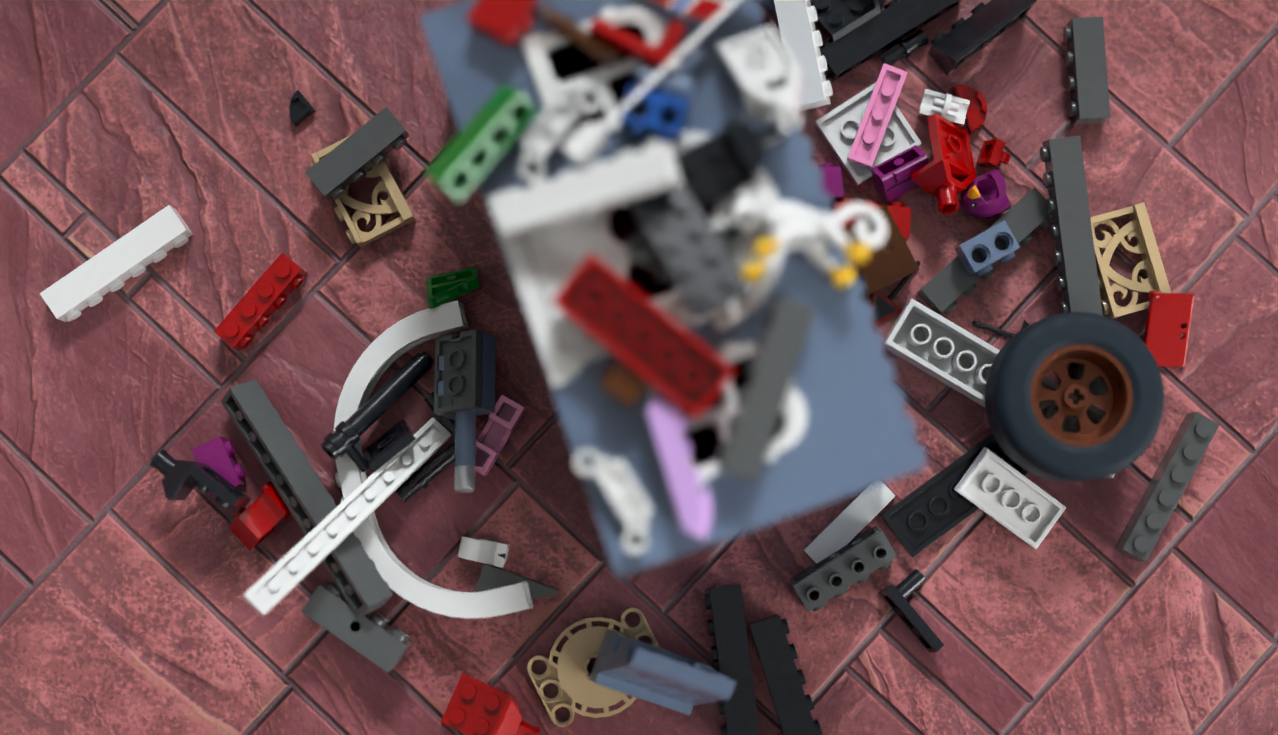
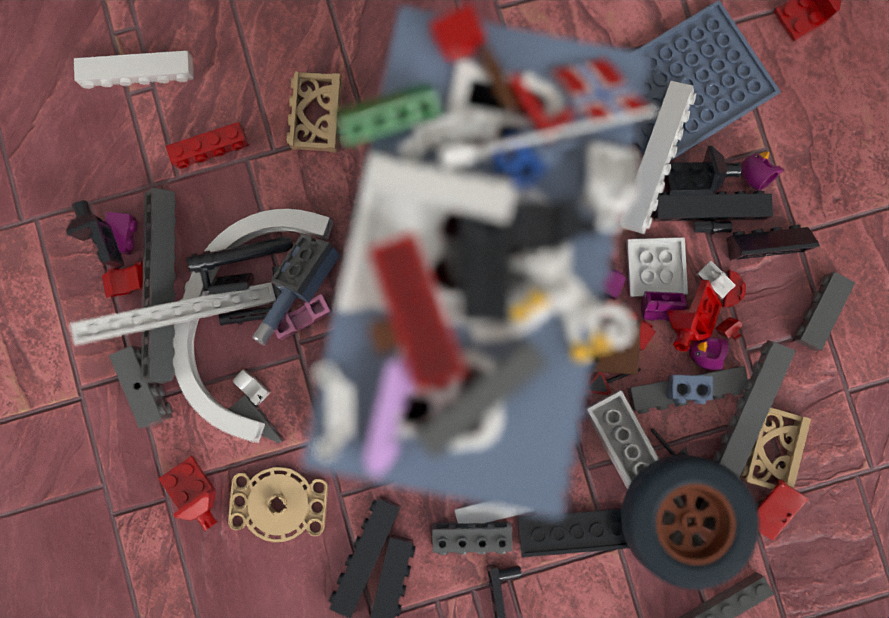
camera: 30 degrees right, 0 degrees up
black tile [290,90,316,127] -> none
dark grey brick [305,107,409,201] -> none
green wing [426,267,480,309] -> none
sand blue panel [589,629,736,715] -> none
bright pink plate [846,63,908,169] -> none
white tile [954,447,1067,549] -> none

